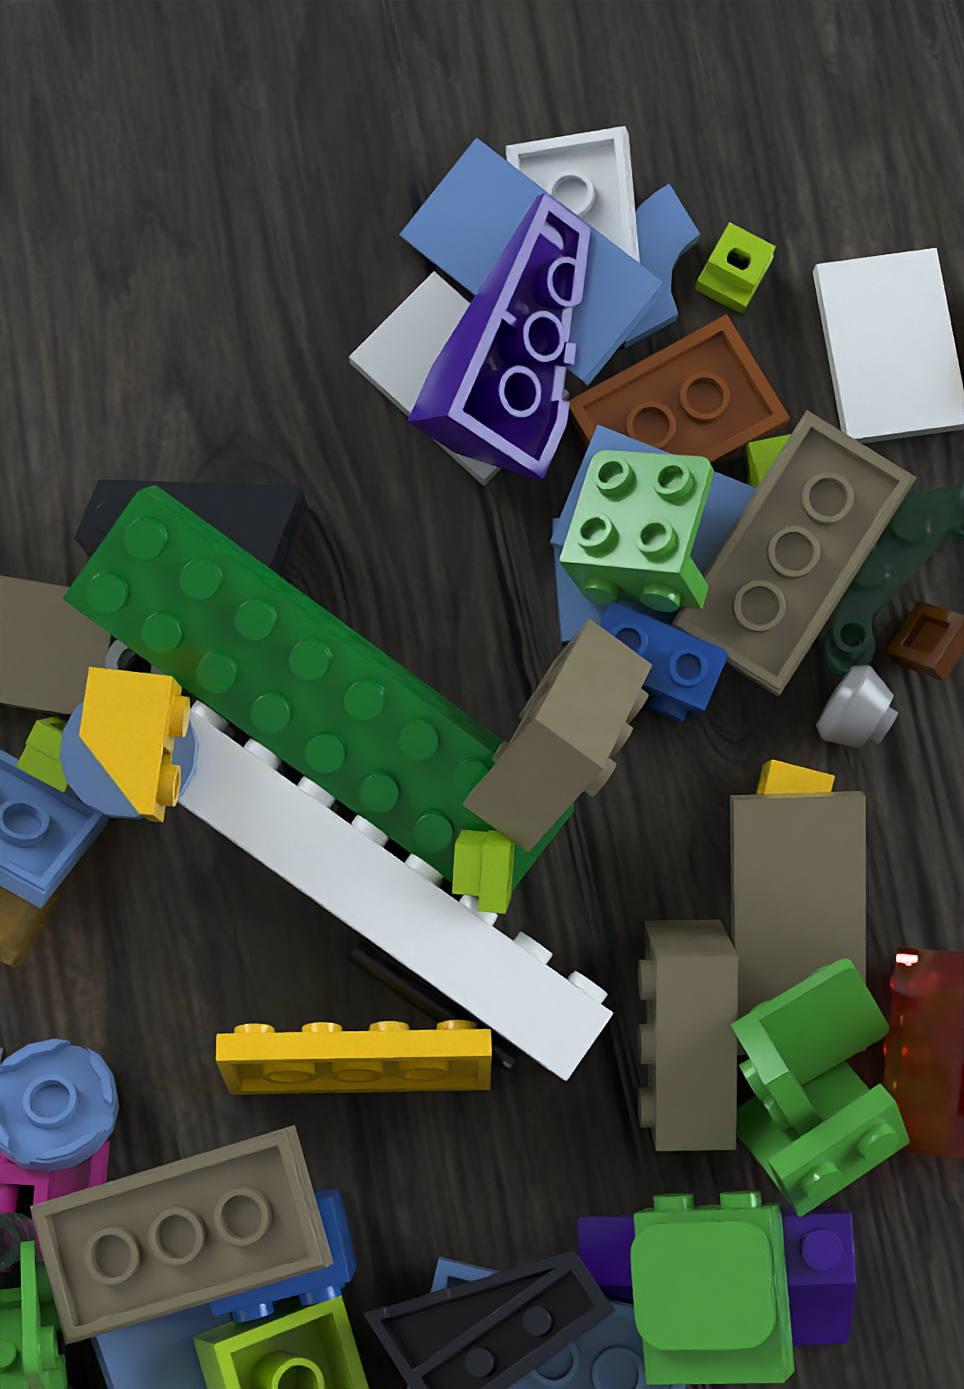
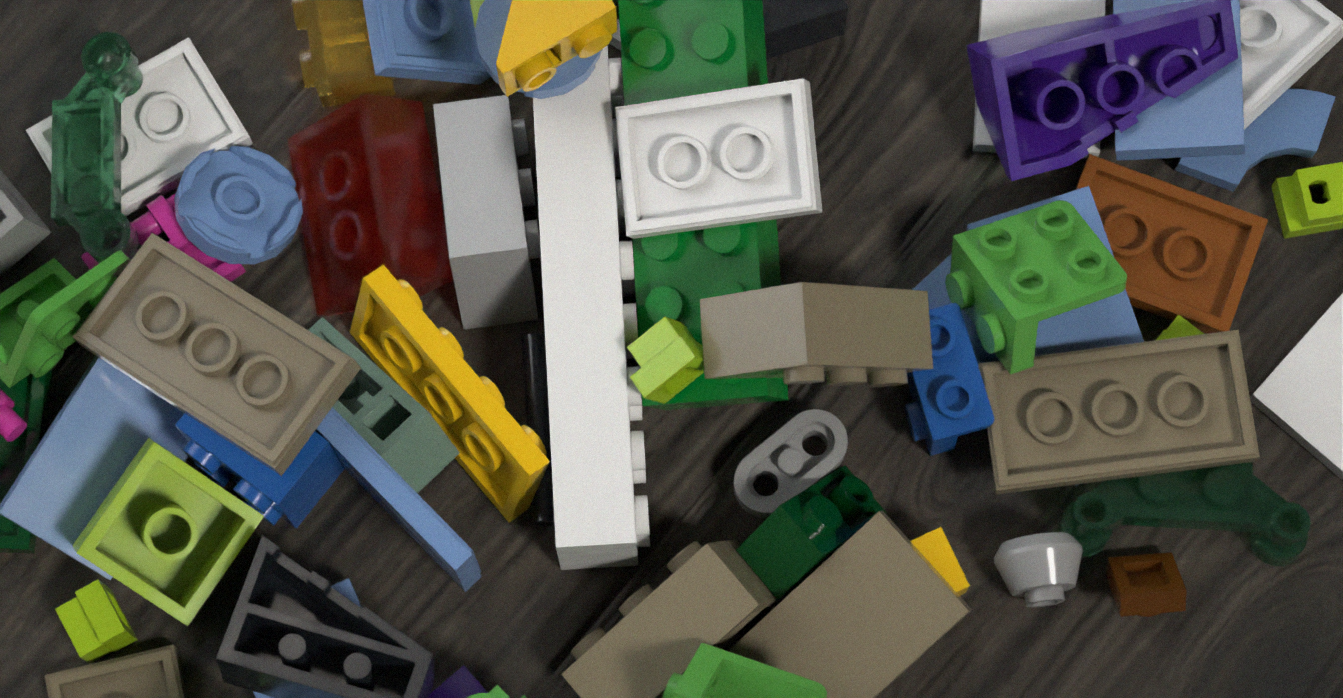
camera: 55 degrees right, 5 degrees down
none -> clear red slope [287,94,453,316]
none -> sand green slope [308,317,460,493]
none -> medium blue tile [315,407,482,592]
none -> light grey wedge [433,95,541,330]
none -> white tile [615,78,822,239]
none -> light grey plate [733,409,848,518]
none -> dark green slope [736,465,887,600]

